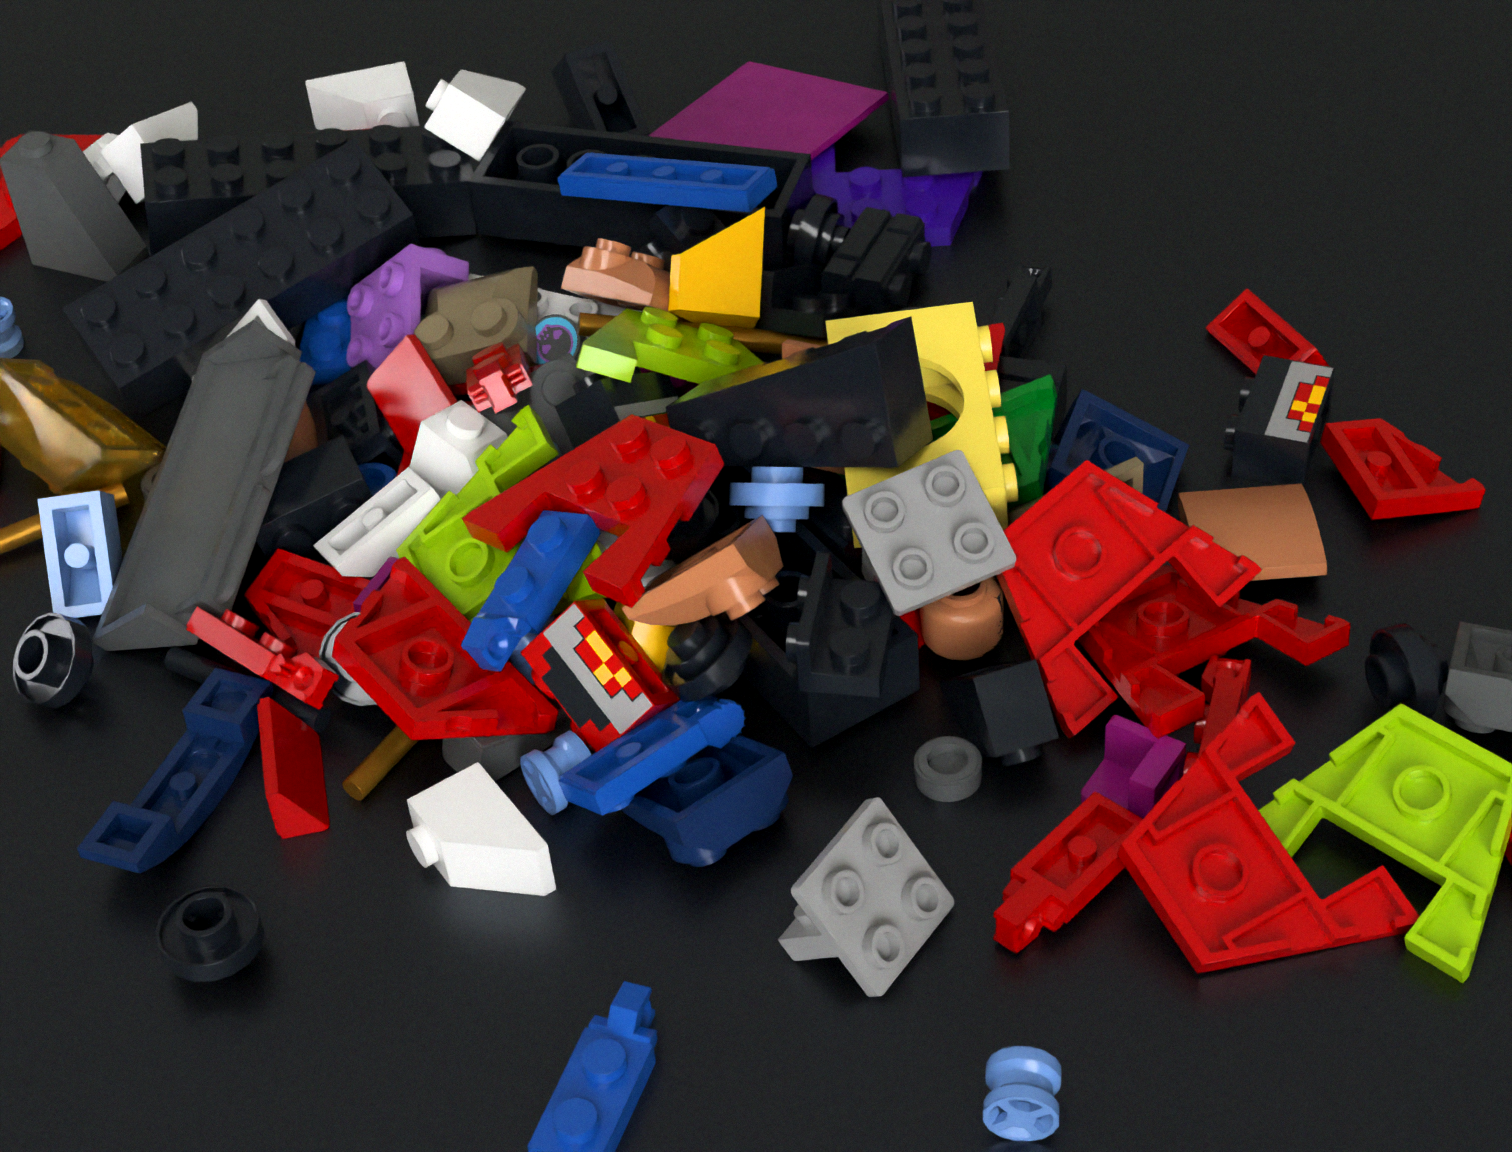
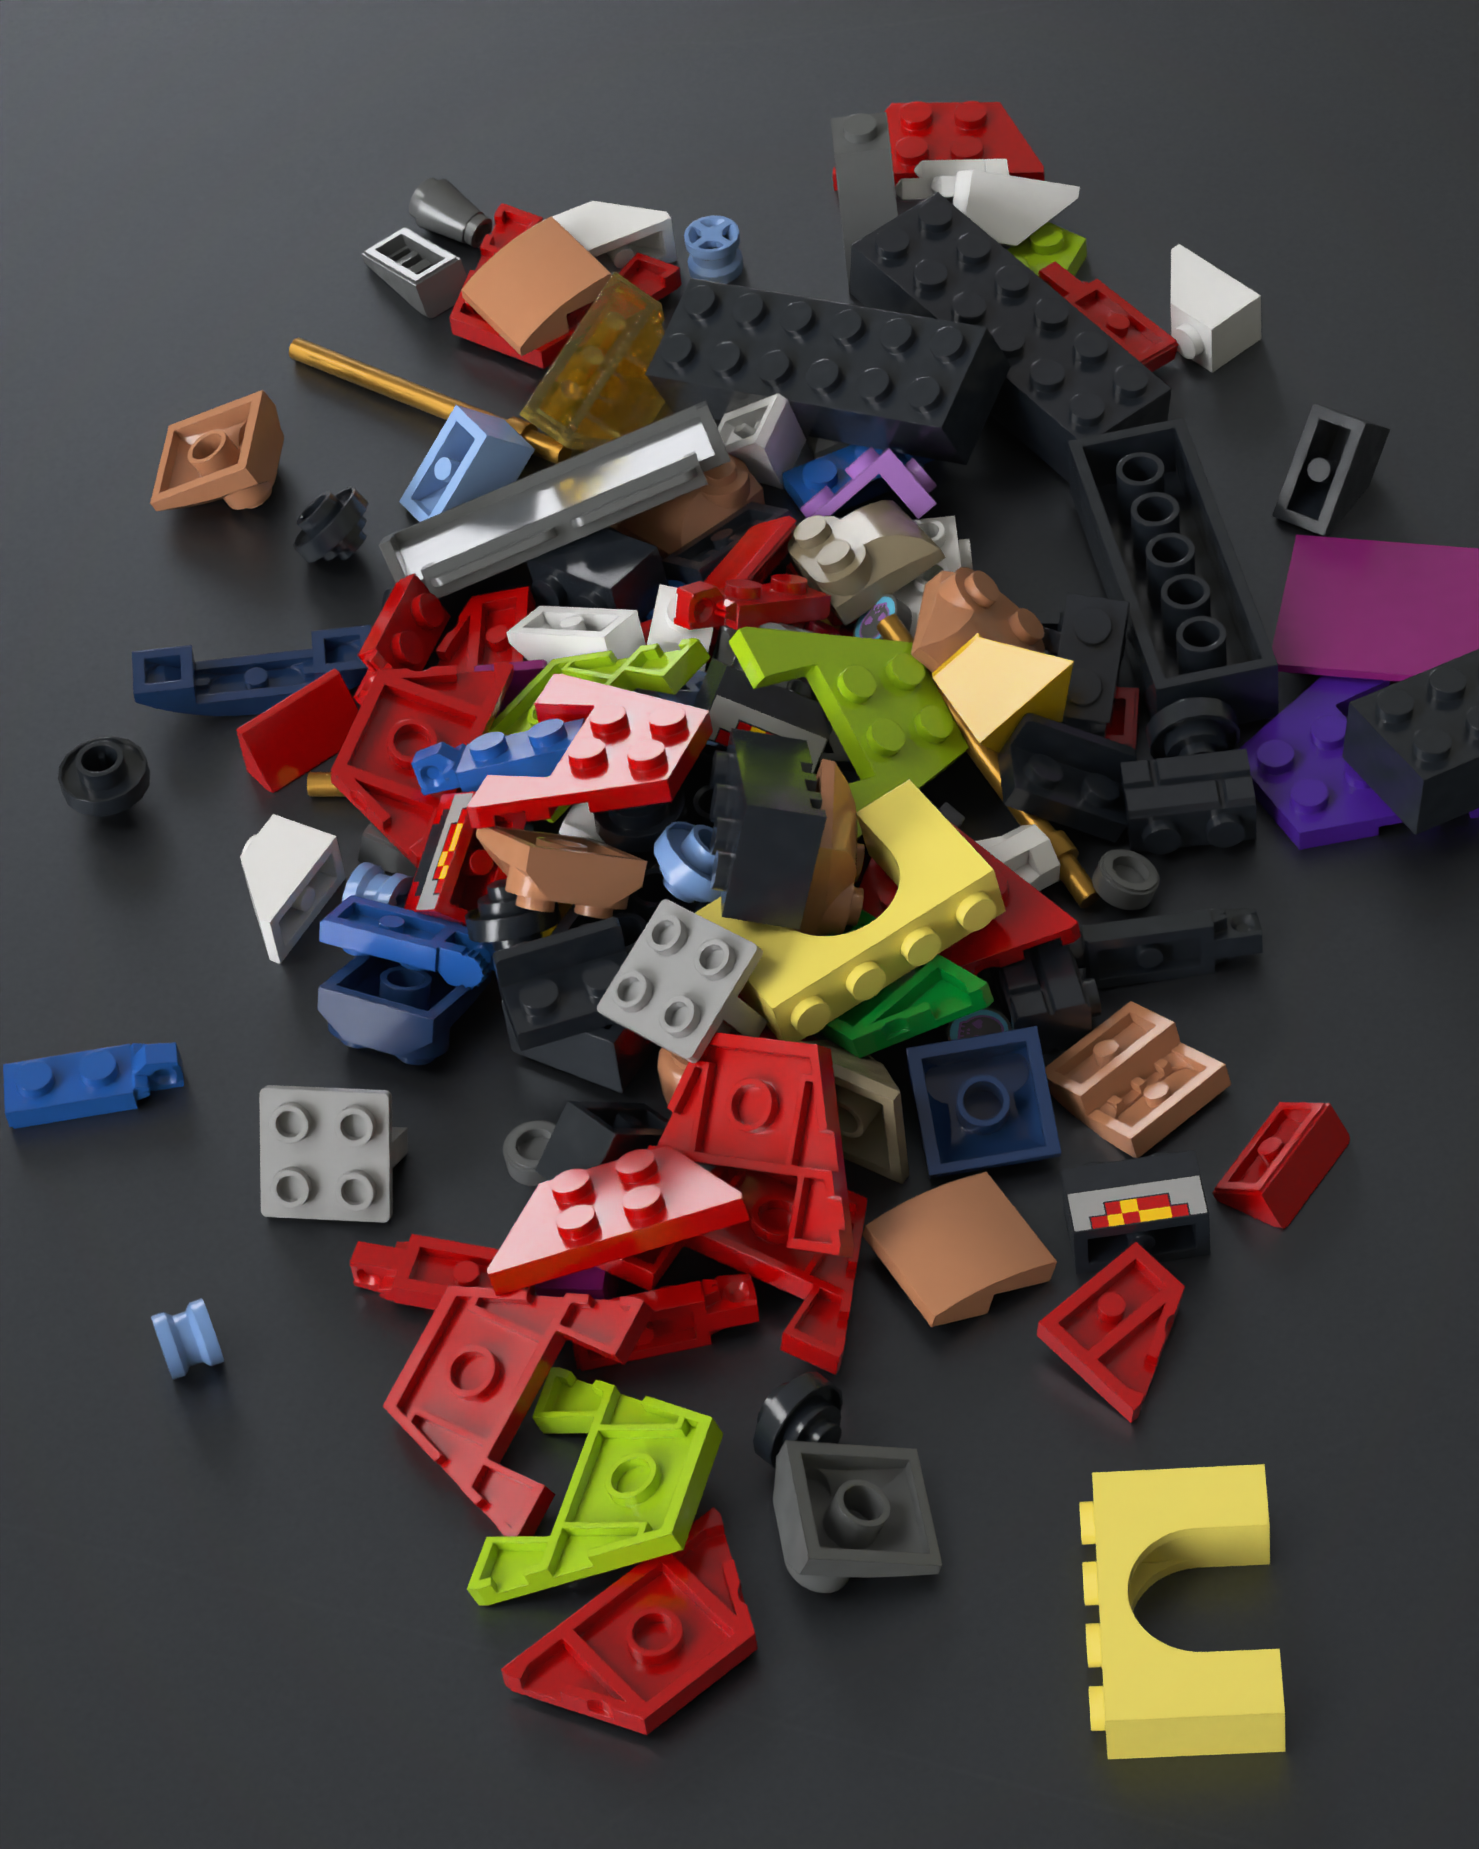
camera: 65 degrees right, 5 degrees up
white slope [424,69,526,162] -> none
blue tile [557,152,778,212] -> none
none -> wing [487,1145,750,1296]
none -> nougat slope [1045,1001,1231,1158]

